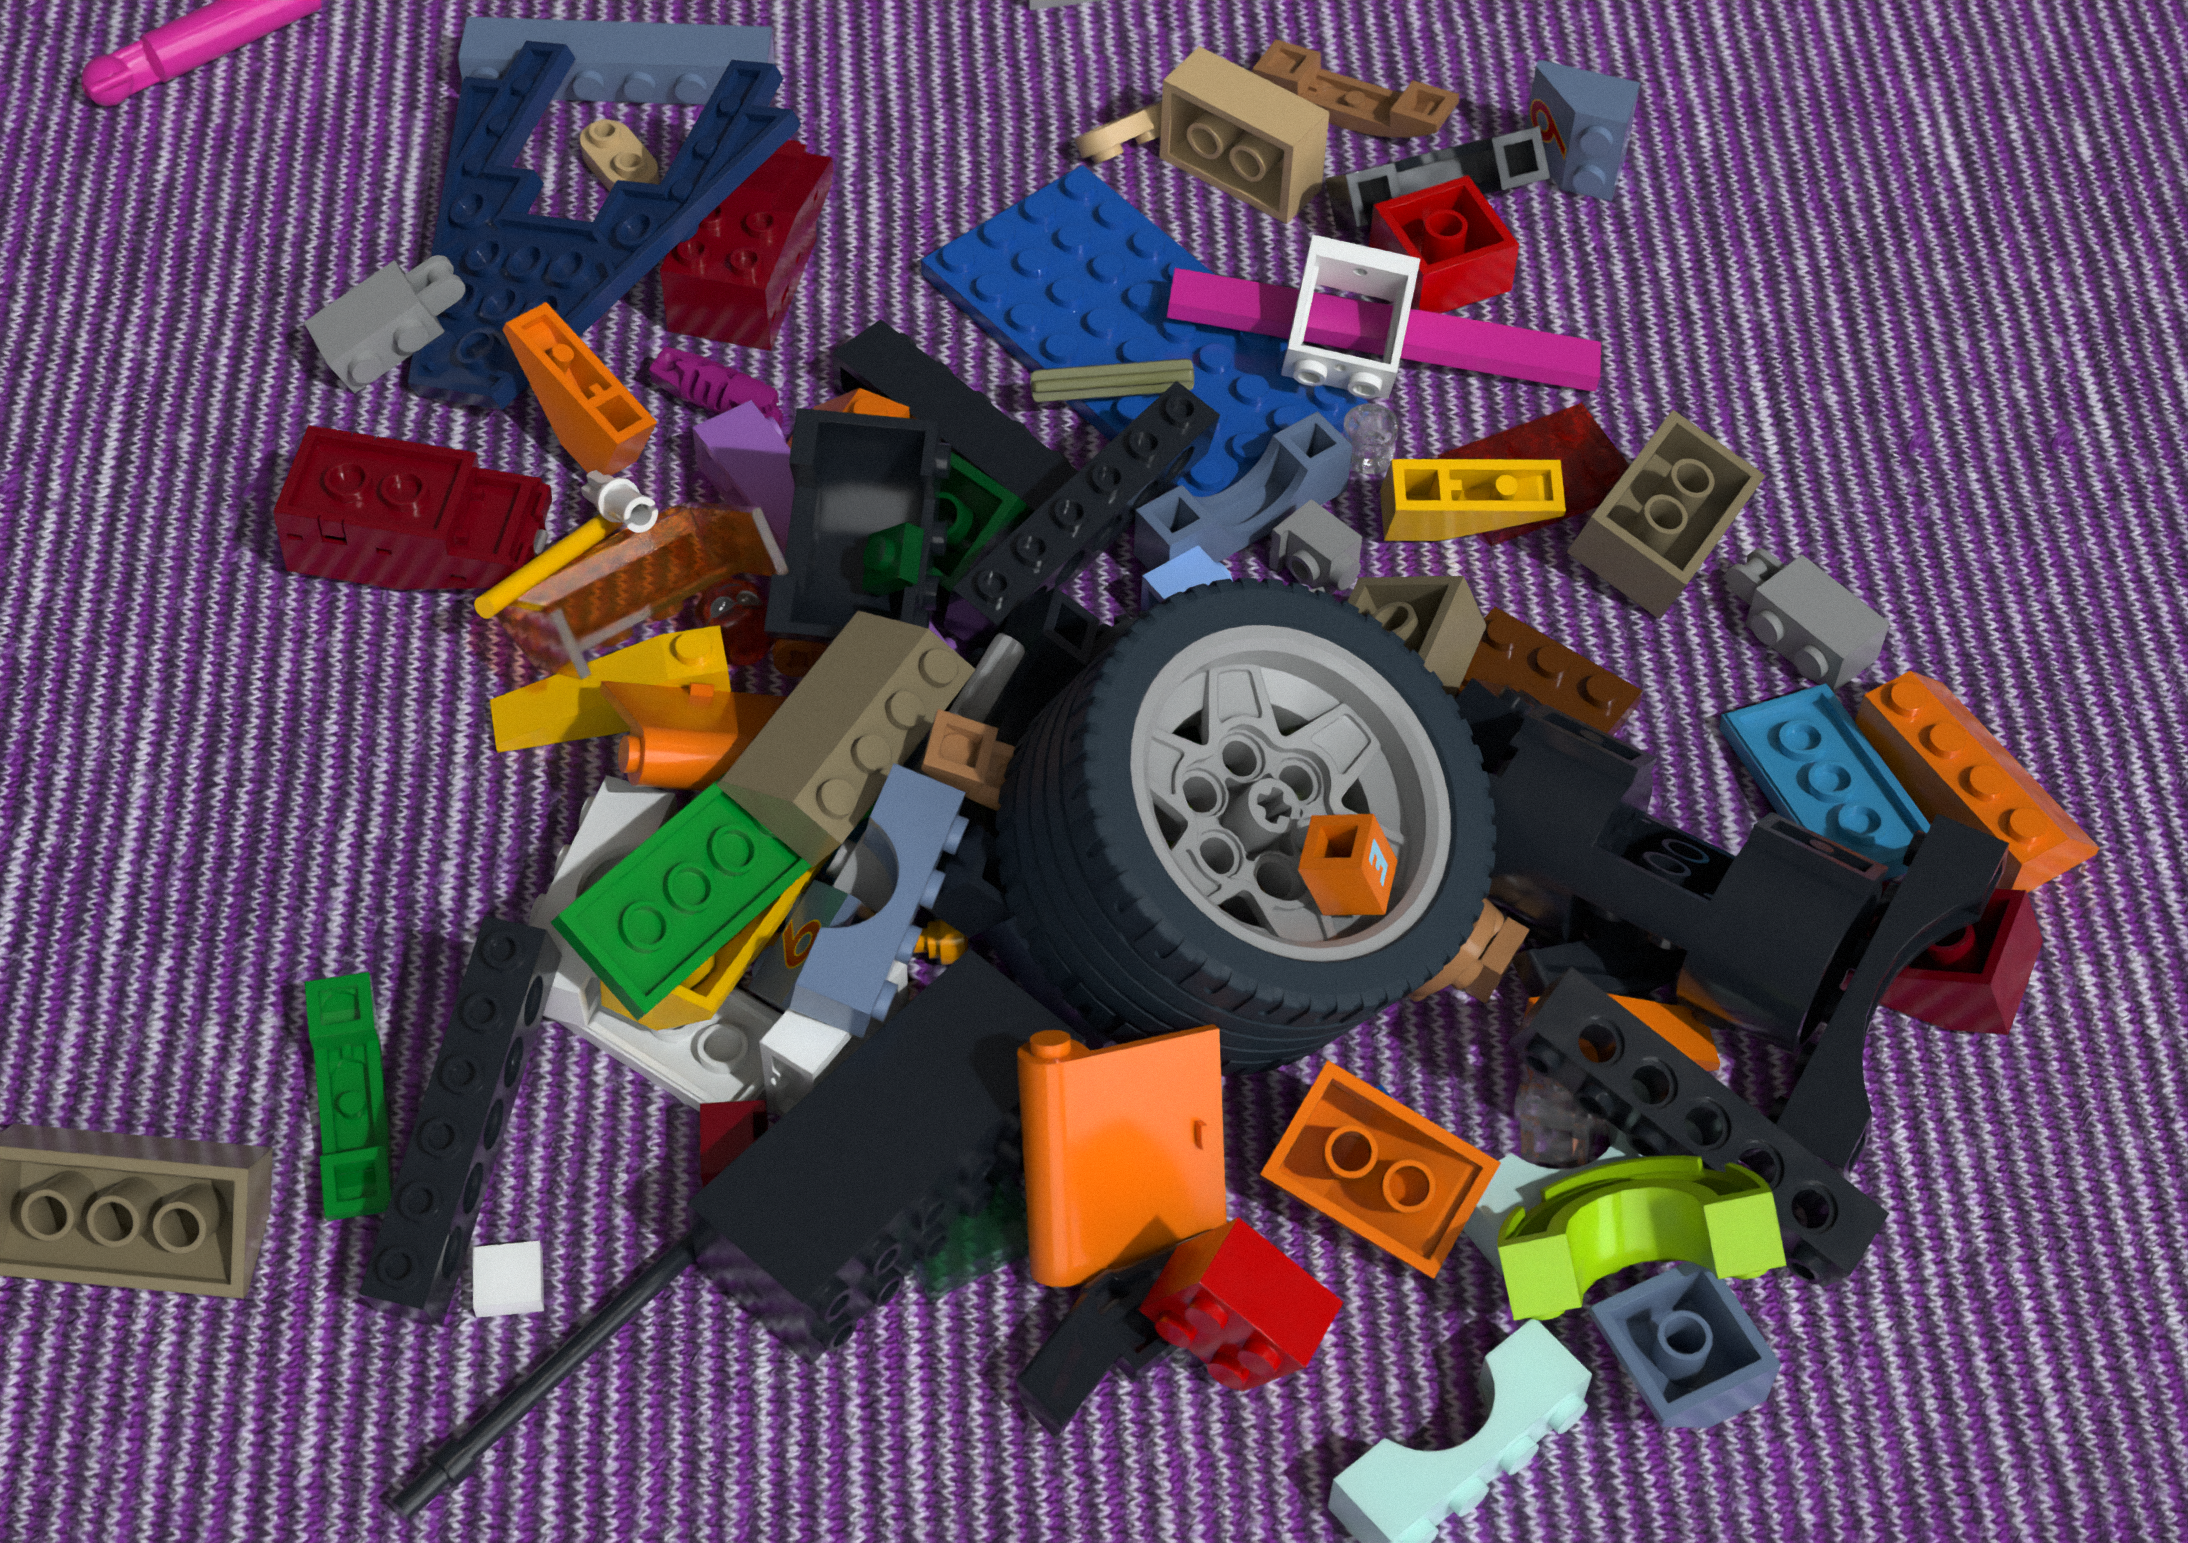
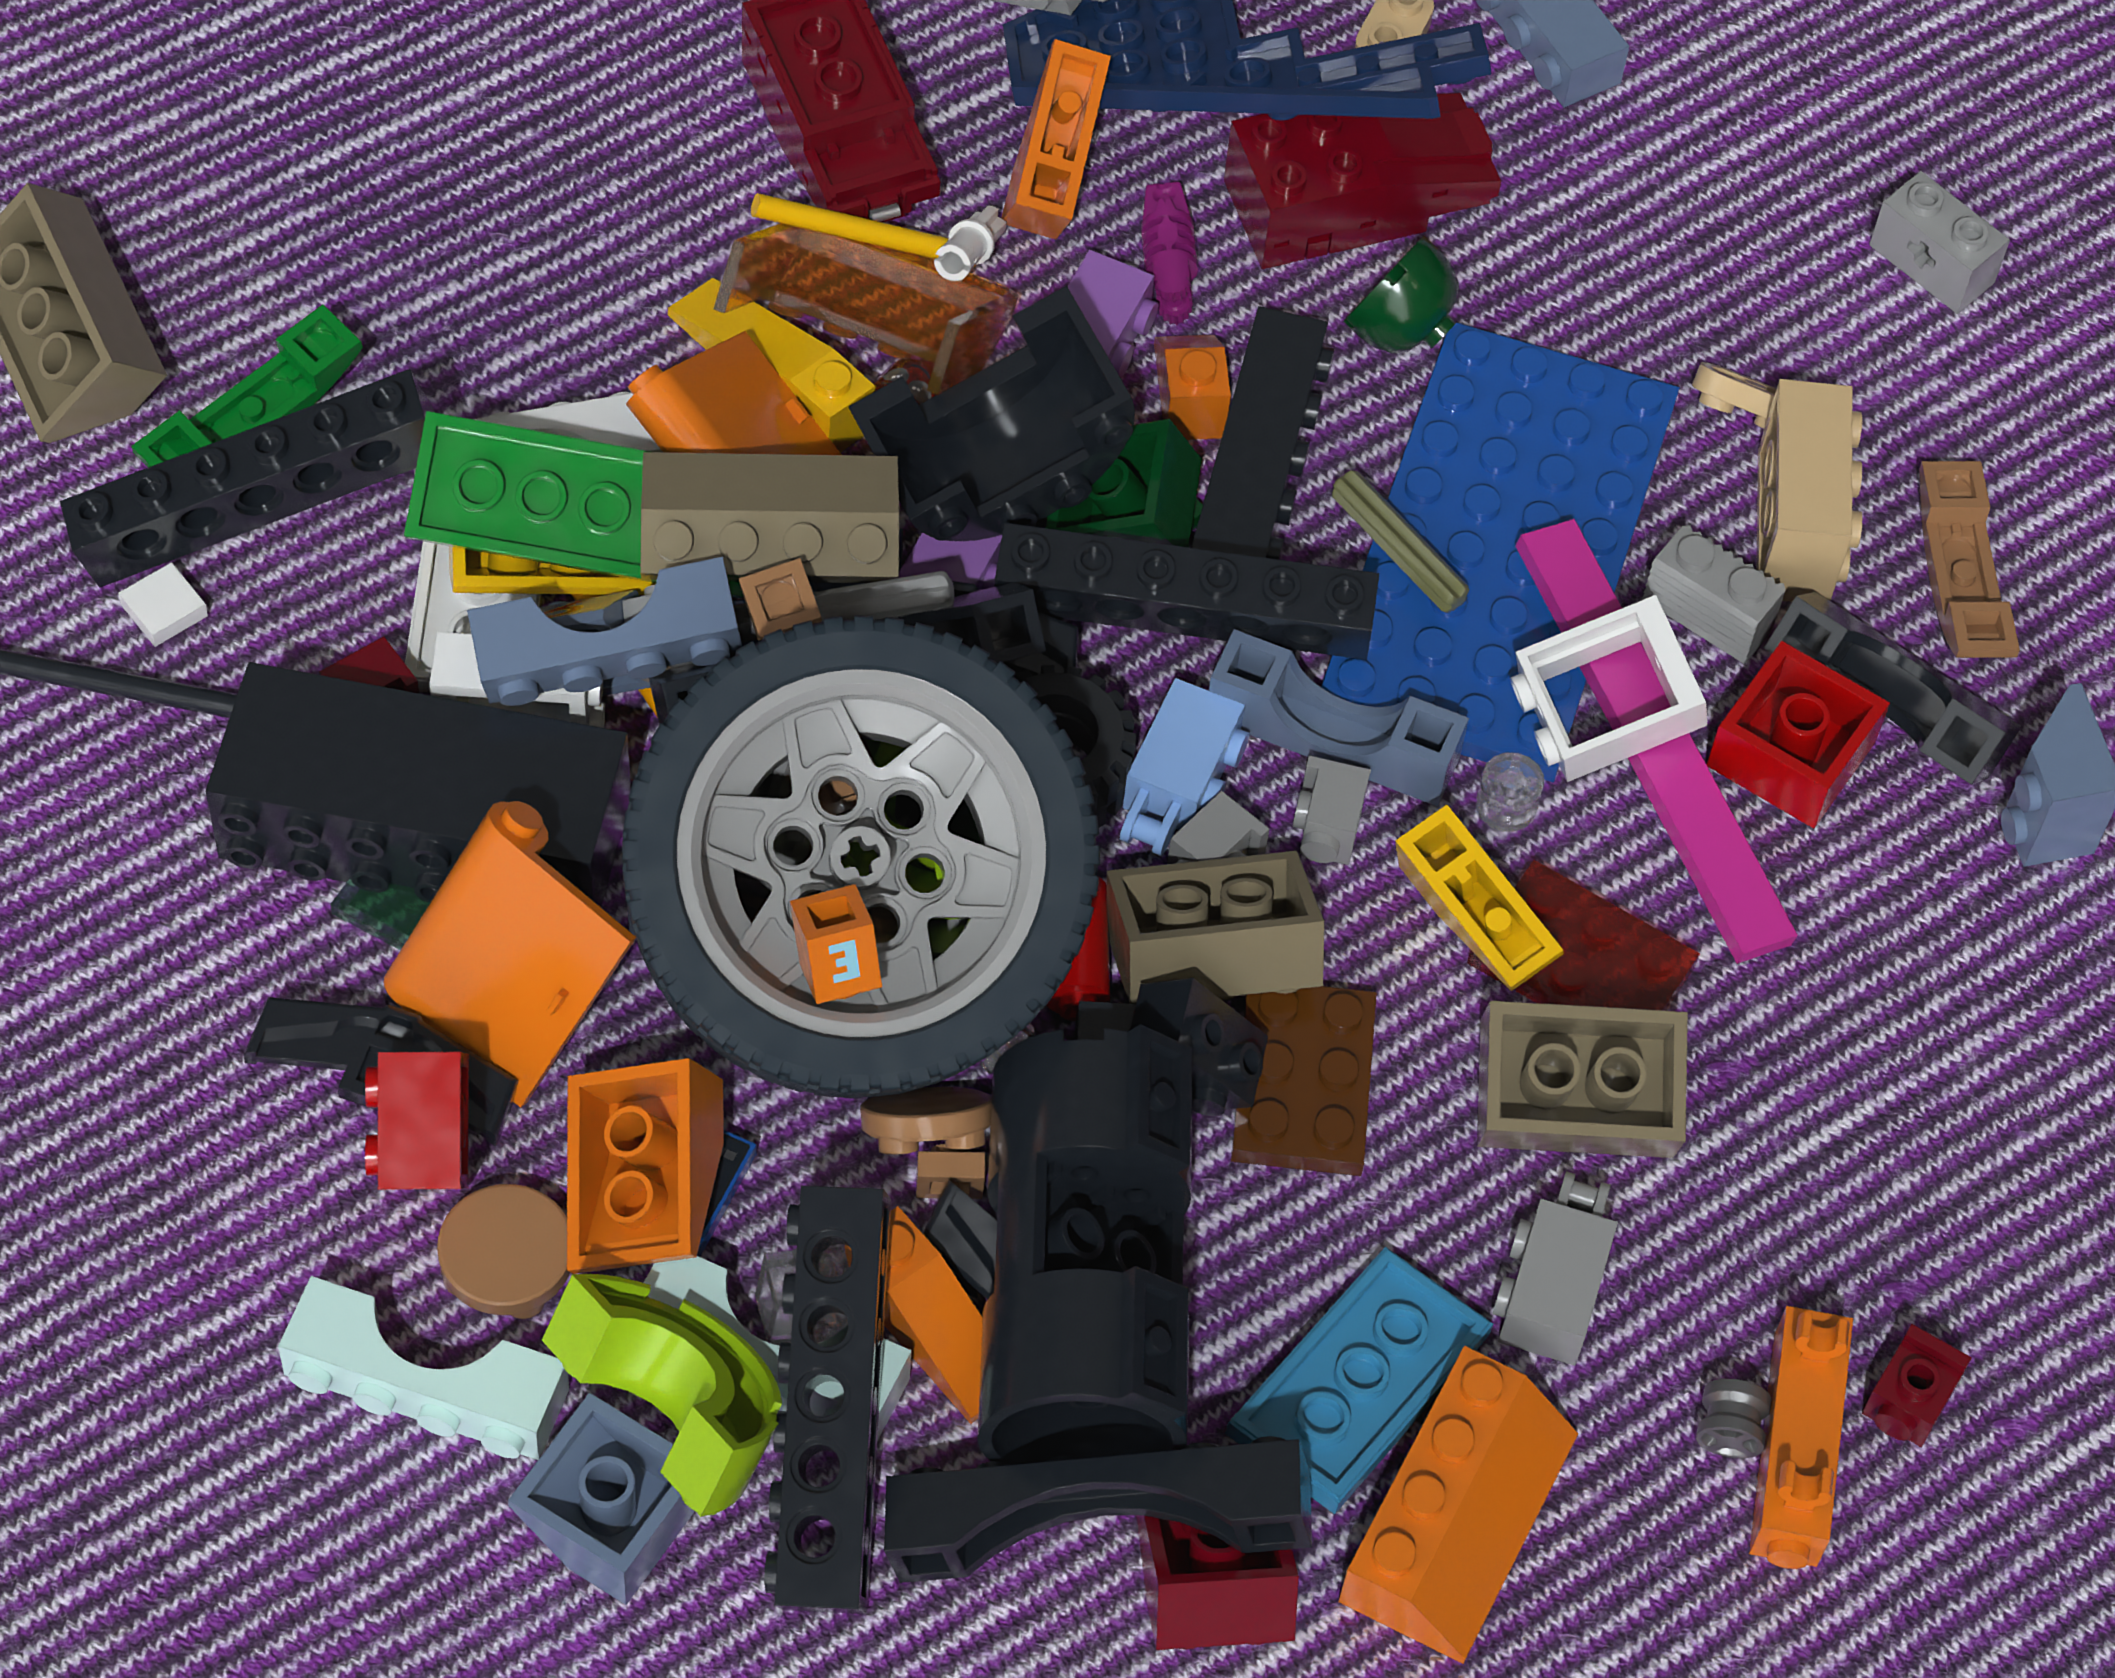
camera: 55 degrees right, 5 degrees up
dark green plate [862,522,924,596] -> none
none -> medium nougat tile [437,1184,570,1319]
none -> dark green cylinder [1343,236,1459,353]
none -> light grey brick [1642,525,1785,664]
none -> flat silver wheel [1696,1379,1772,1459]
none -> orange brick [1749,1306,1853,1569]
none -> dark red brick [1862,1324,1972,1448]

